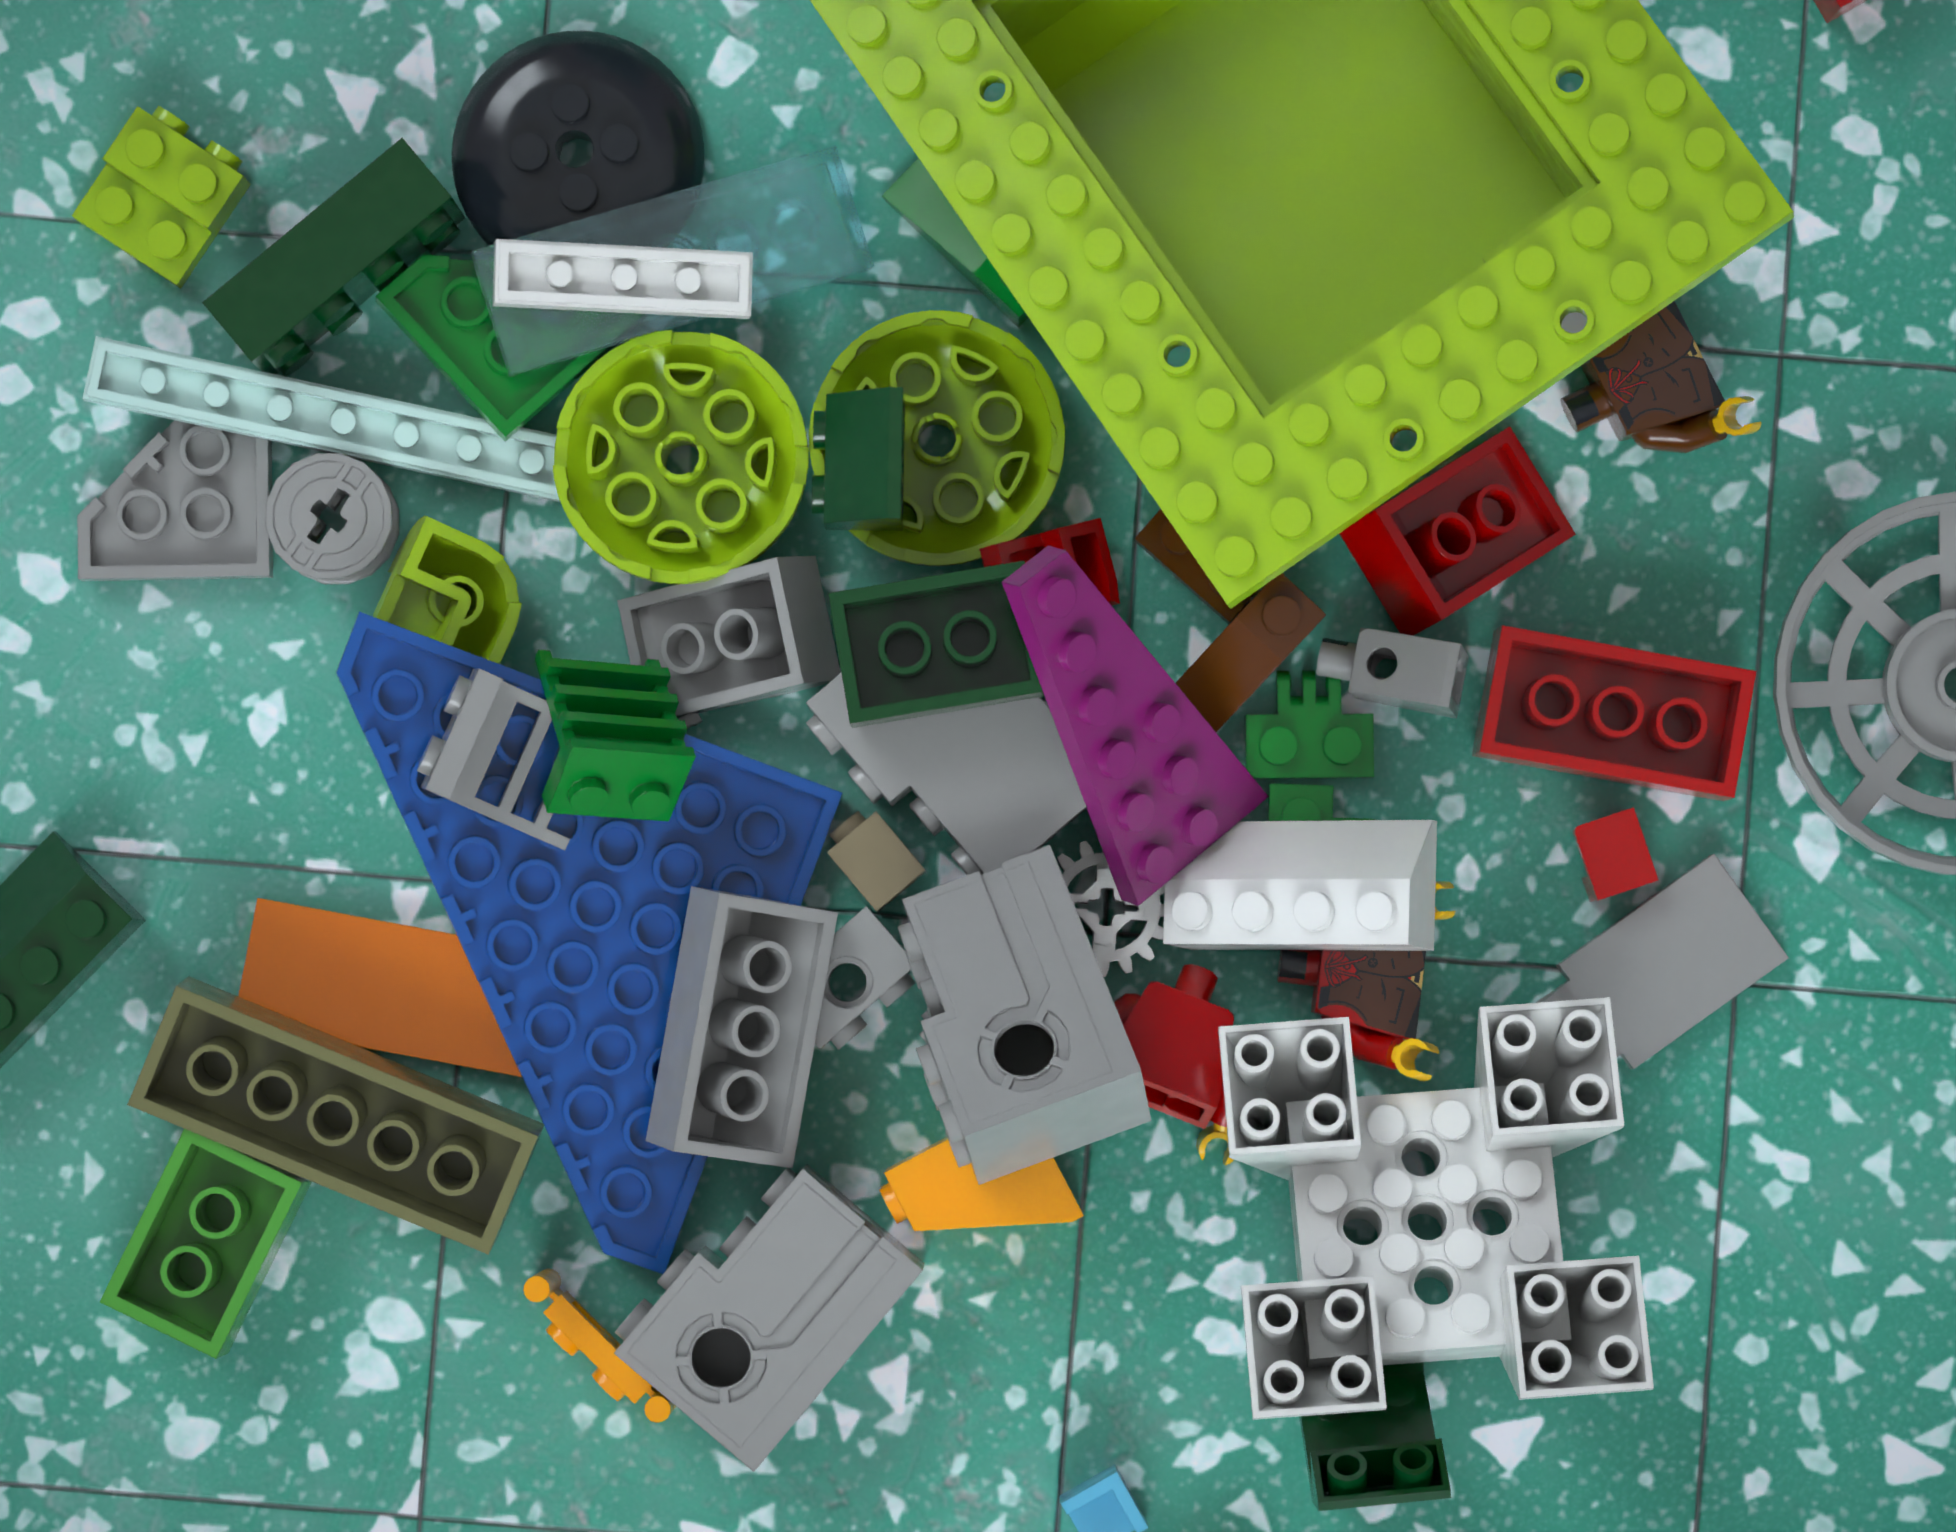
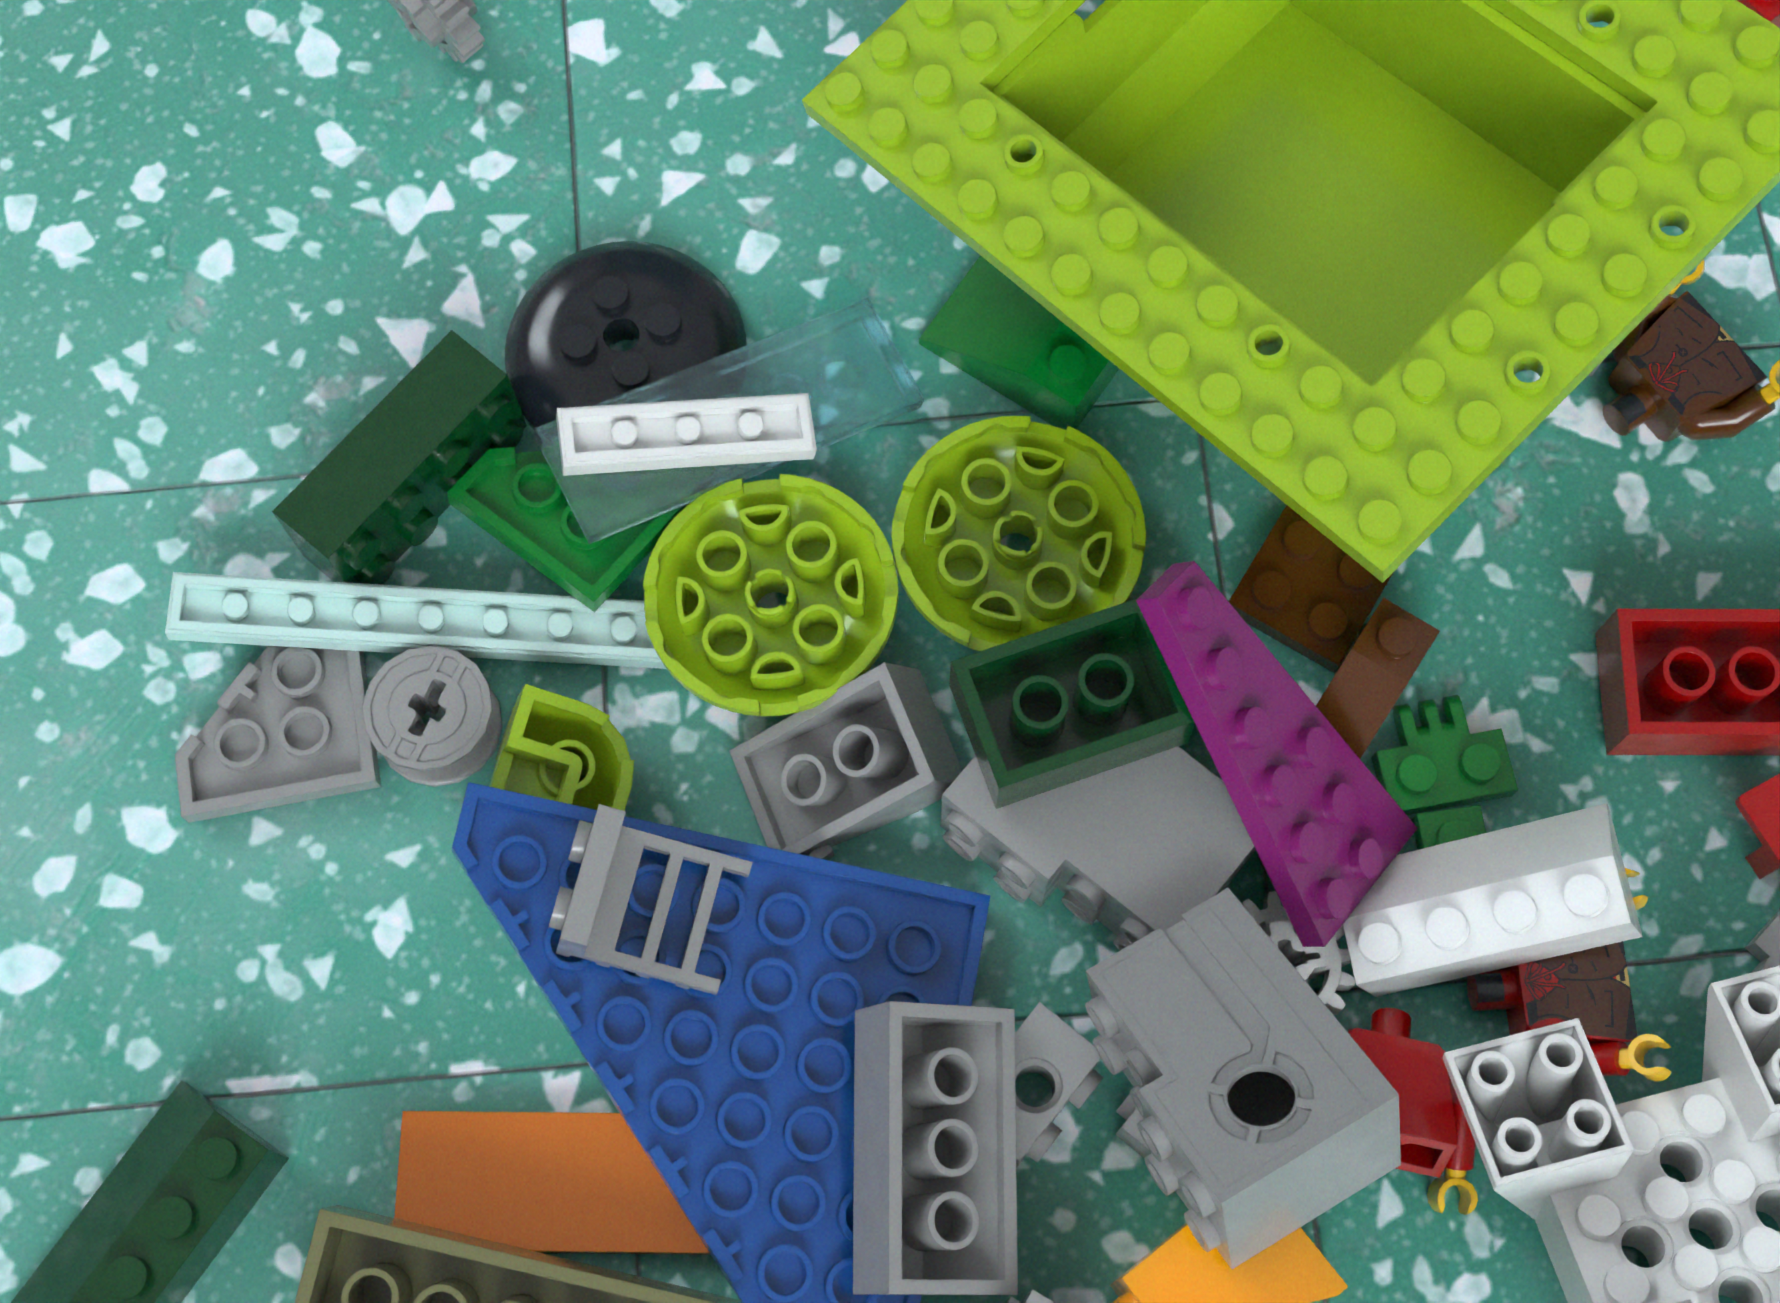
camera: 10 degrees left, 15 degrees down
lime plate [72,105,251,289] -> none
green plate [535,649,696,821] -> none
dark green slope [812,387,905,531] -> none
dark tan brick [827,811,926,913] -> none
light grey torso [1316,628,1469,719] -> none
red slope [1339,426,1576,636] -> none

